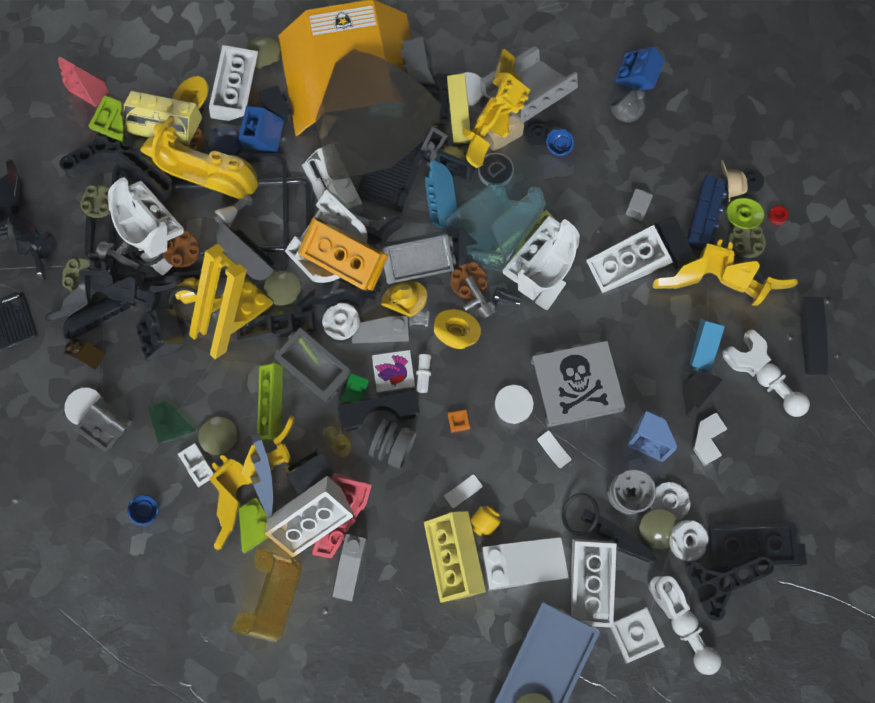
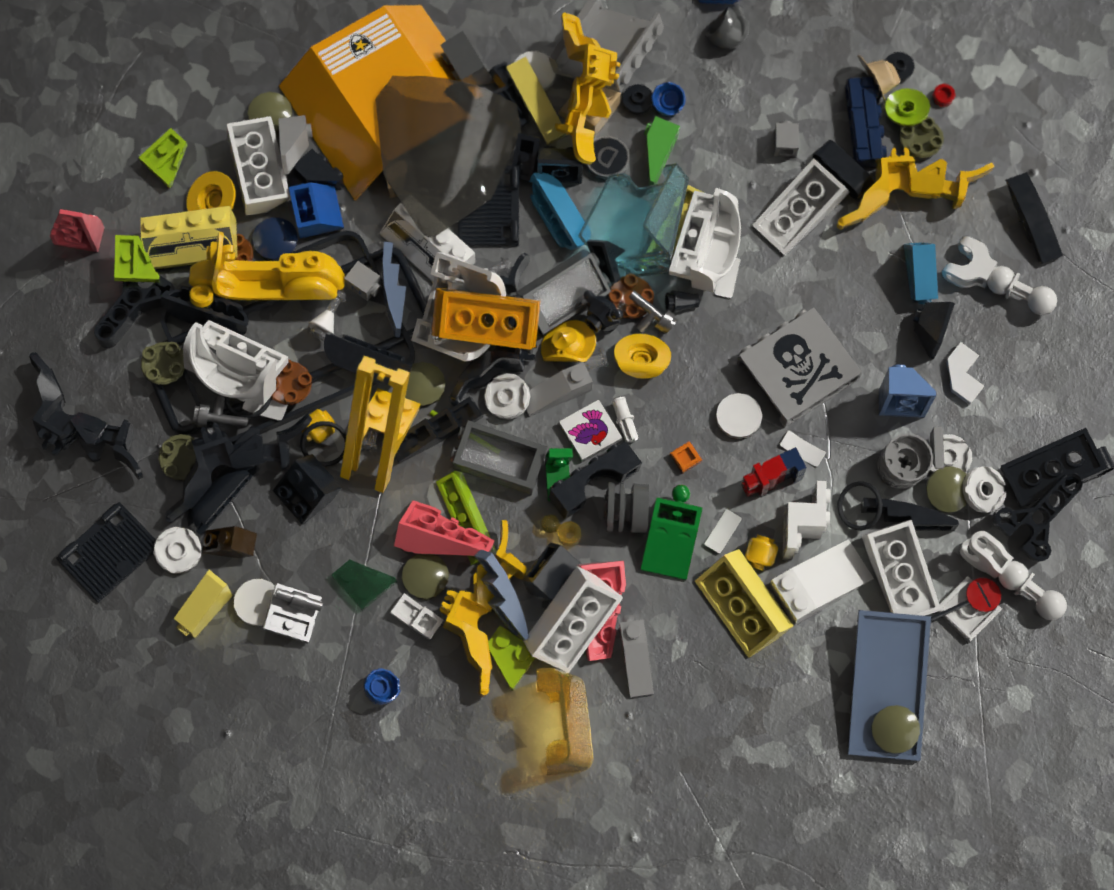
camera: 25 degrees left, 0 degrees up
none -> lime wing [138,128,187,188]
none -> white tile [154,527,202,574]
none -> light yellow slope [174,570,233,638]
none -> yellow tile [190,284,213,308]
none -> light grey slope [279,115,312,174]
none -> light grey brick [344,261,382,301]
none -> sand blue slope [382,241,406,337]
none -> coral wedge [394,500,495,556]
none -> black rock [584,290,623,333]
none -> green slope [641,485,703,580]
none -> bright green slope [644,116,680,191]
none -> red hips [741,447,807,497]
none -> white bracket [783,481,831,560]
none -> light grey tile [930,427,944,469]
none -> red piece [931,578,1001,621]

